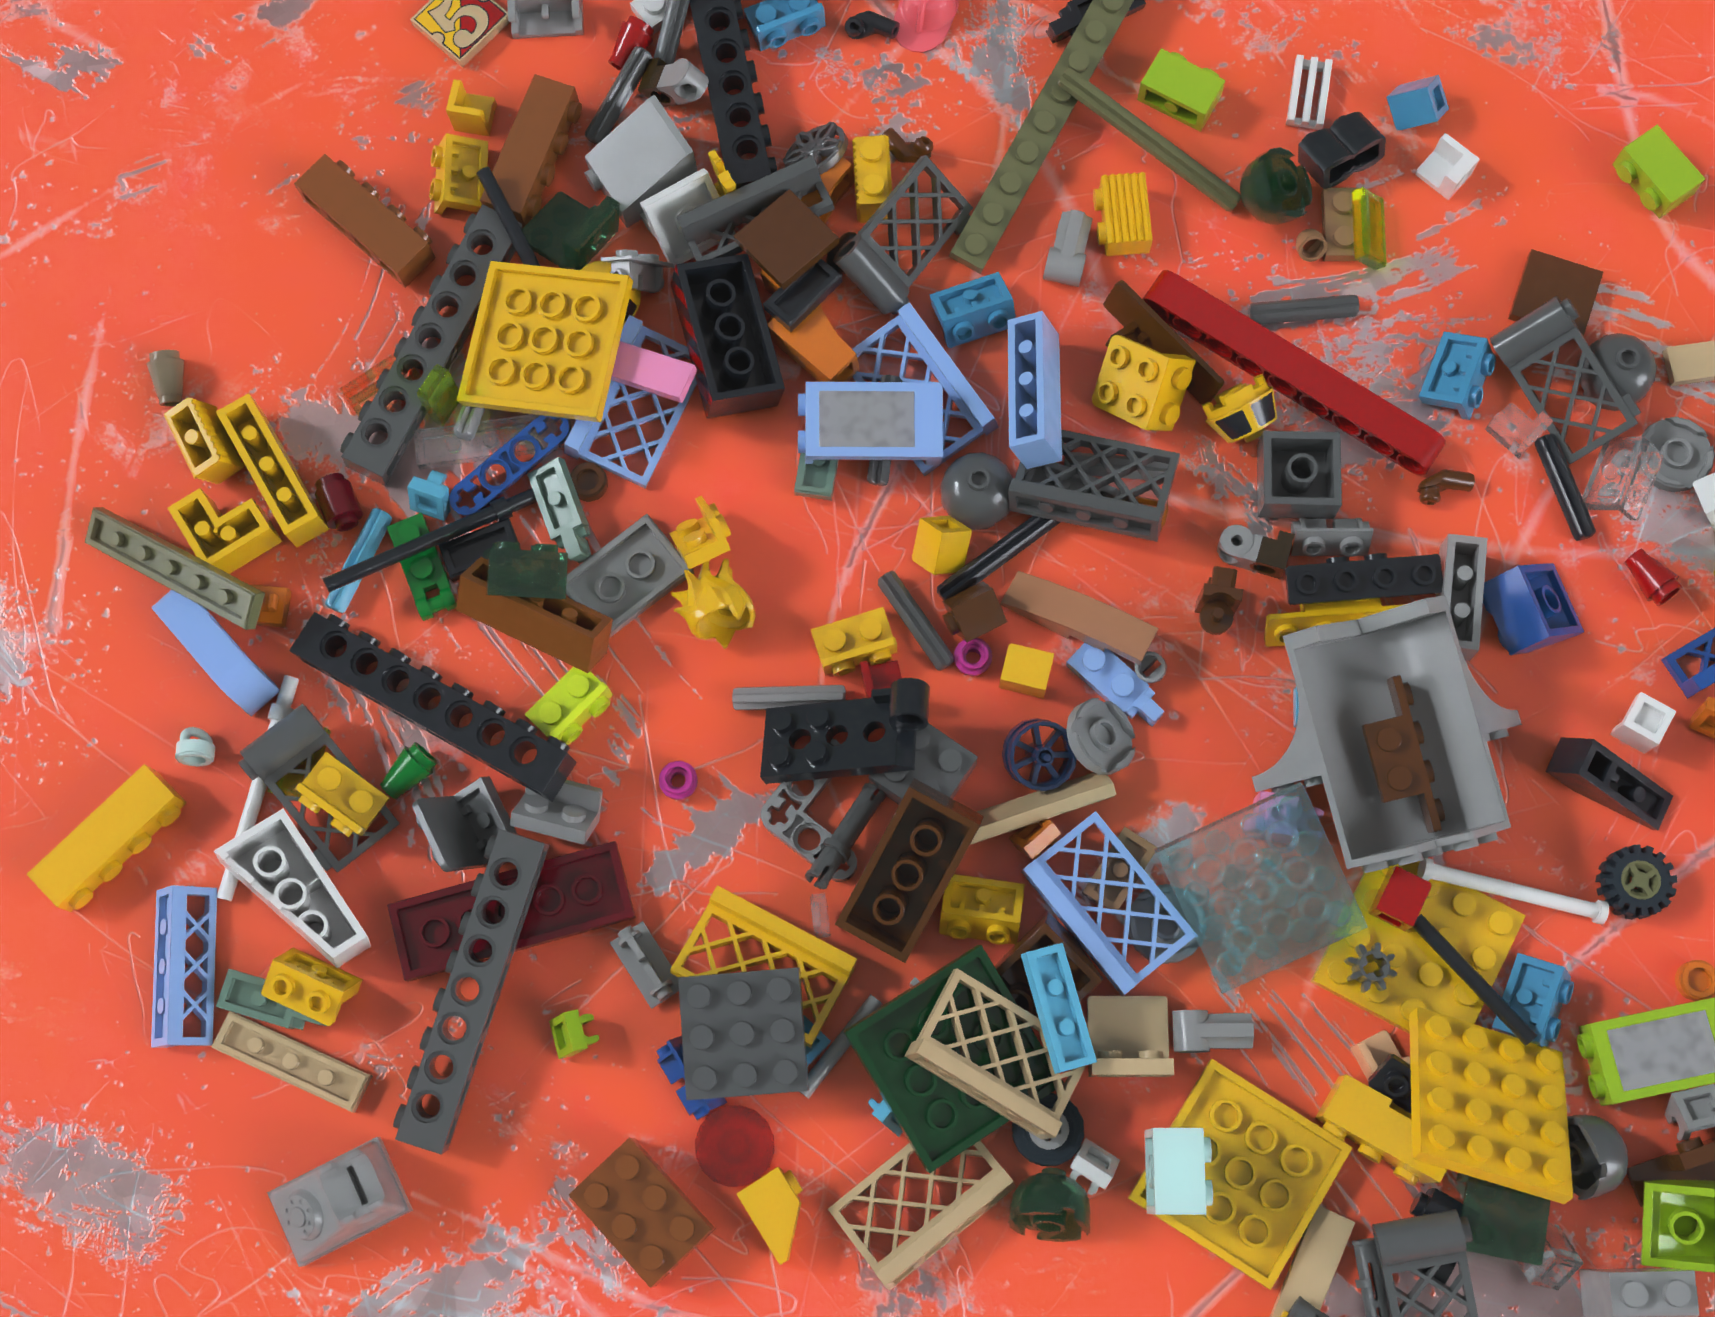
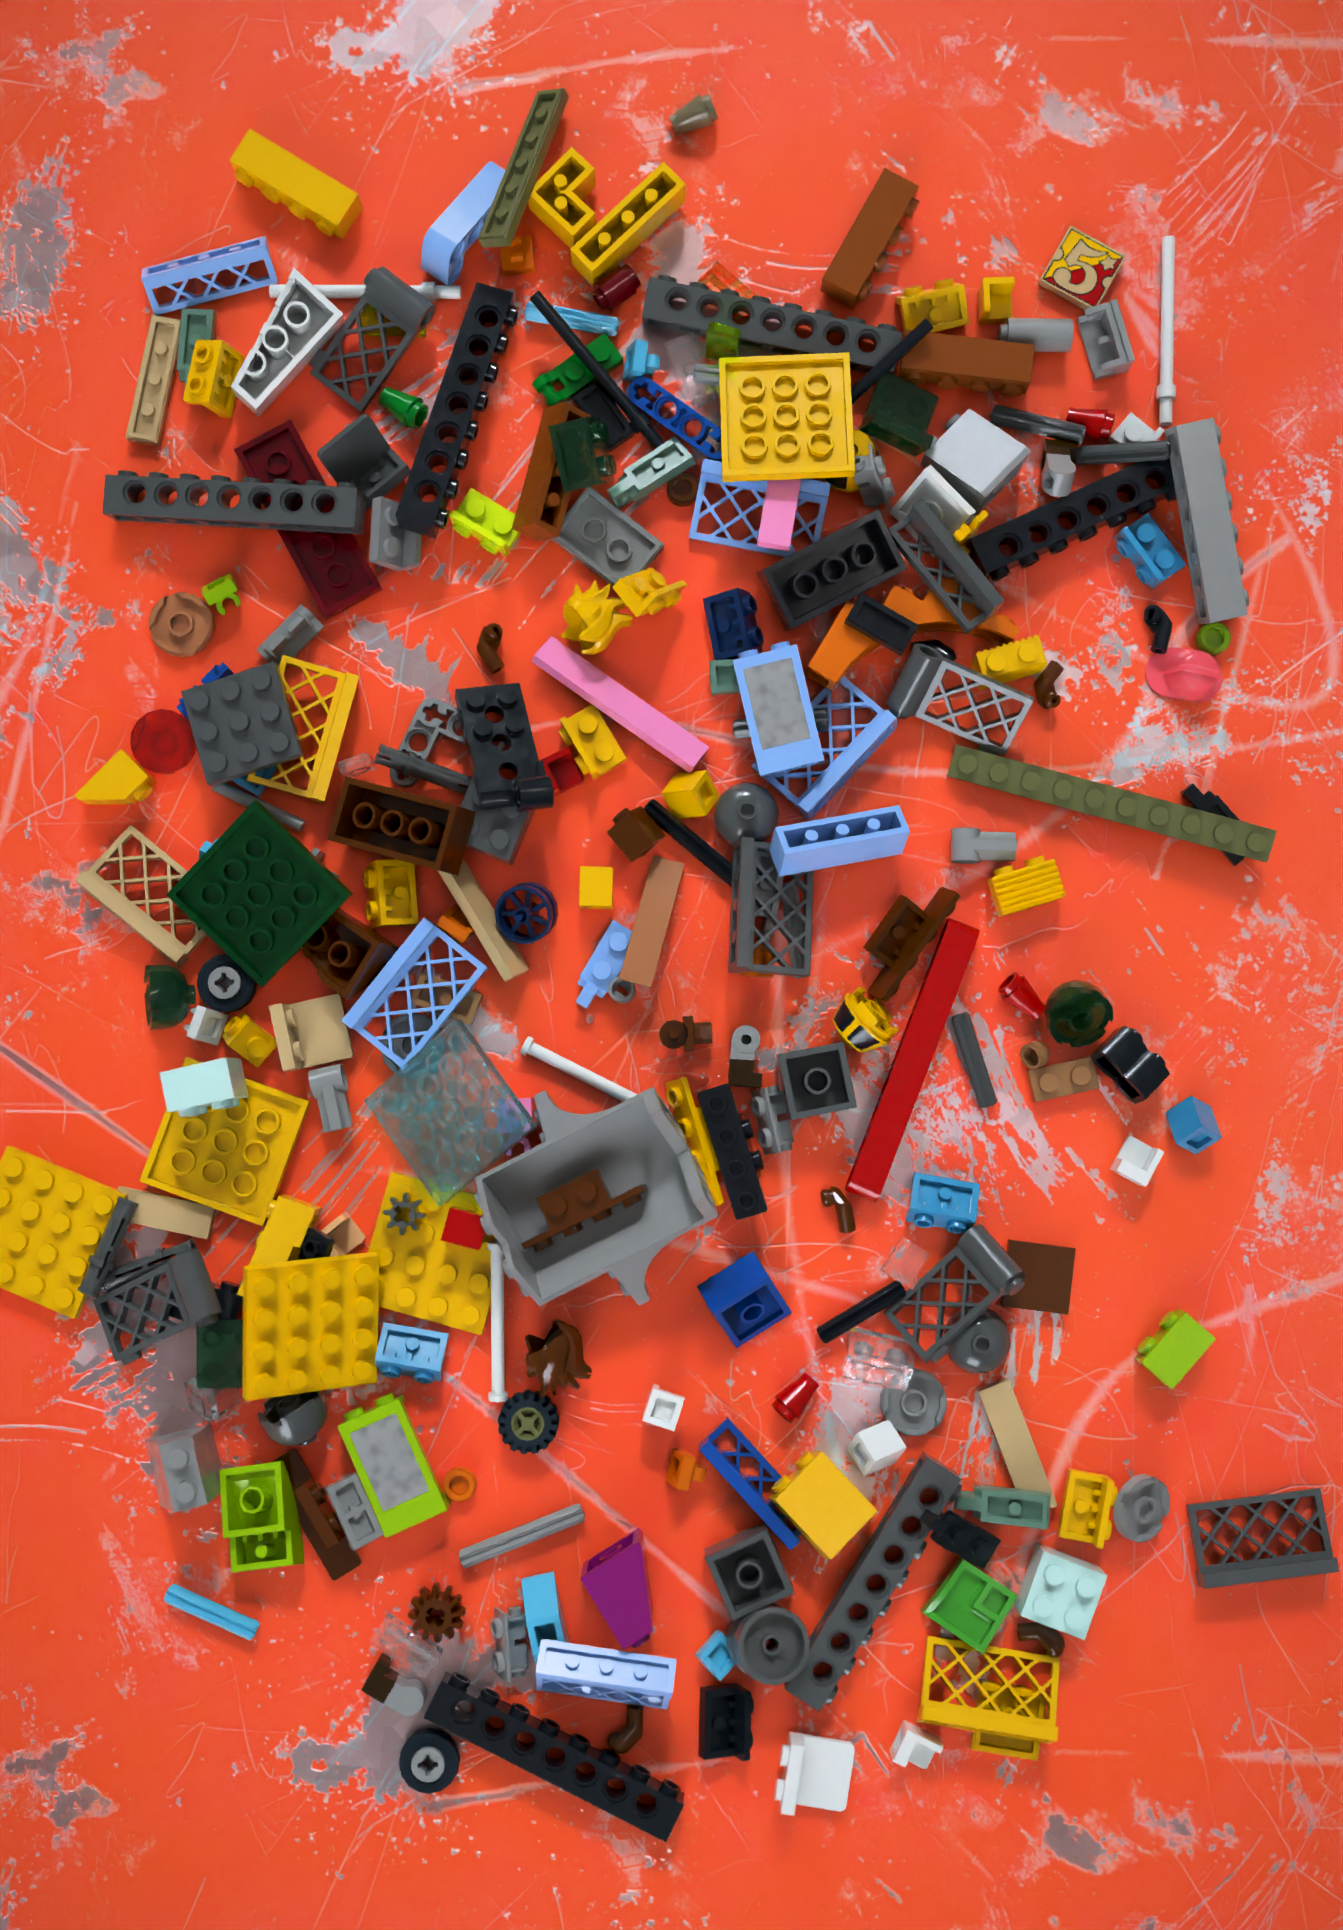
camera: 75 degrees right, 10 degrees up
yellow brick [164,397,245,485] -> none
light aqua tile [175,727,216,767] -> none
light grey piece [267,1137,413,1267] -> none
yellow bracket [295,752,390,837] -> none
dark orange brick [569,1137,716,1288] -> none
dark pink plate [659,761,698,800] -> none
light grey axle [732,685,846,710] -> none
reddish brown tile [734,189,840,290] -> none
flat silver wheel [783,122,848,175] -> none
dark grey axle [878,571,954,671] -> none
tan fence [905,968,1086,1139] -> none
dark azure bracket [929,272,1016,348] -> none
dark pink plate [954,638,992,676] -> none
medium azure plate [1021,943,1097,1074] -> none
olive axle [1058,68,1241,212] -> none
light grey tile [1066,698,1136,775] -> none
yellow bracket [1092,335,1196,431] -> none
lime brick [1137,48,1226,132] -> none
white tile [1286,54,1333,130] -> none
clear neon green tile [1352,187,1387,270] -> none
black bar [1412,914,1538,1046] -> none
light grey brick [1436,534,1488,661] -> none
black slope [1546,737,1673,830] -> none
none -> nougat tile [148,592,215,658]
none -> yellow bracket [222,1011,277,1068]
none -> reddish brown arm [477,623,505,674]
none -> white bar [520,1036,669,1107]
none -> reddish brown hair [525,1319,592,1398]
none -> bright pink tile [531,636,709,773]
none -> dark blue bracket [703,588,763,660]
none -> light grey brick [998,318,1073,352]
none -> red cone [998,972,1047,1020]

